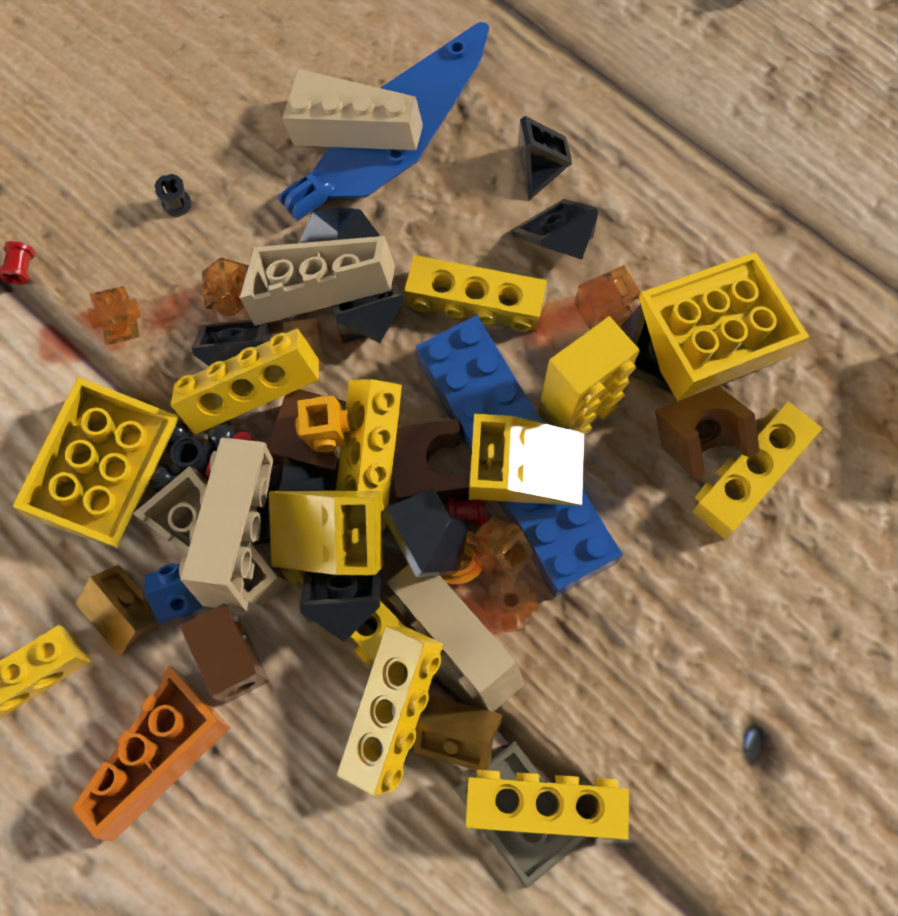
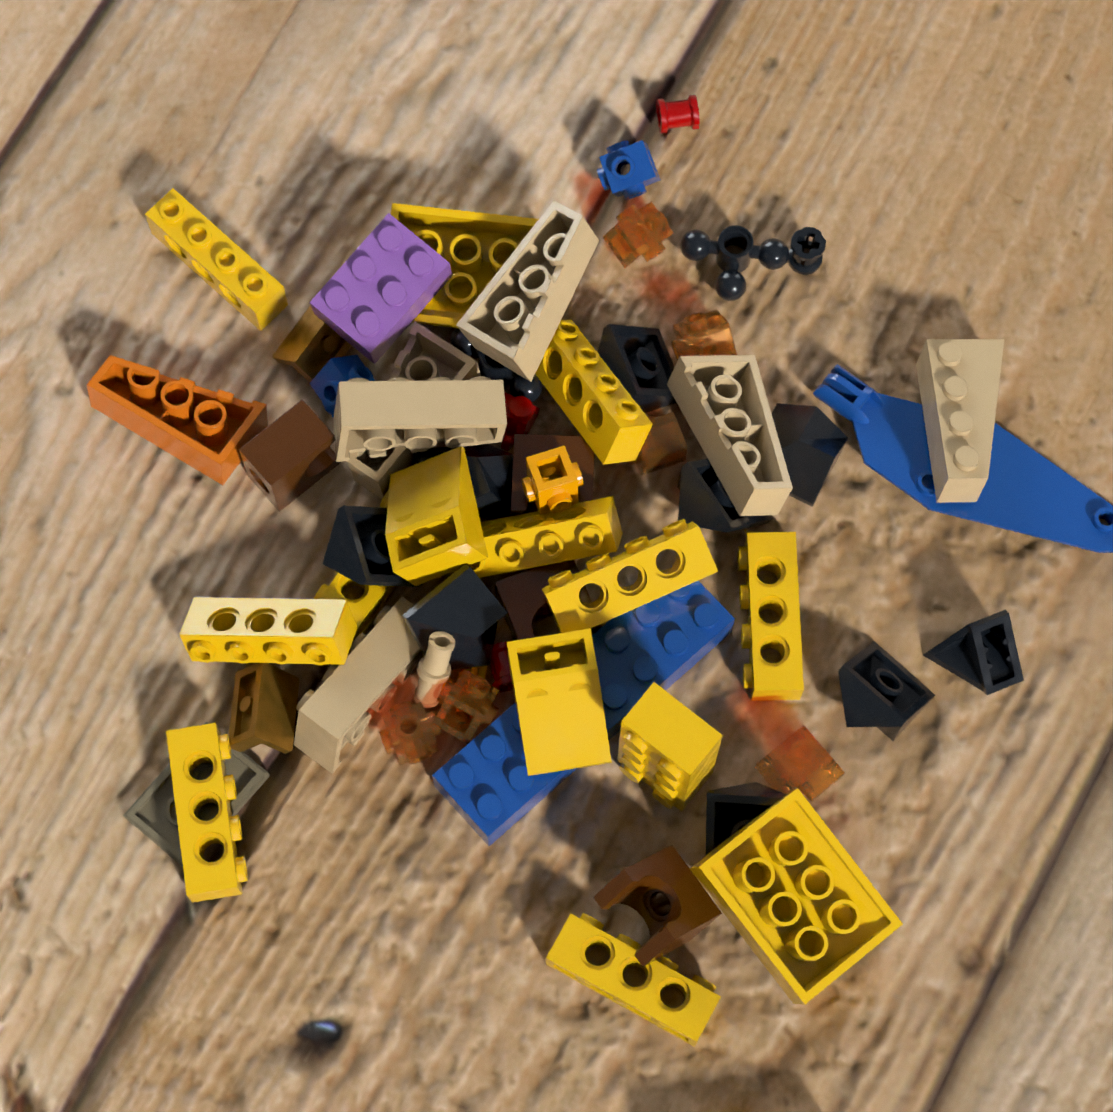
camera: 75 degrees right, 0 degrees up
none -> medium lavender brick [309,213,452,364]
none -> tan pin [413,631,455,708]
none -> tan wedge [456,200,599,382]
none -> yellow brick [541,519,718,633]
none -> blue brick [597,140,661,200]
none -> black piece [680,225,789,301]

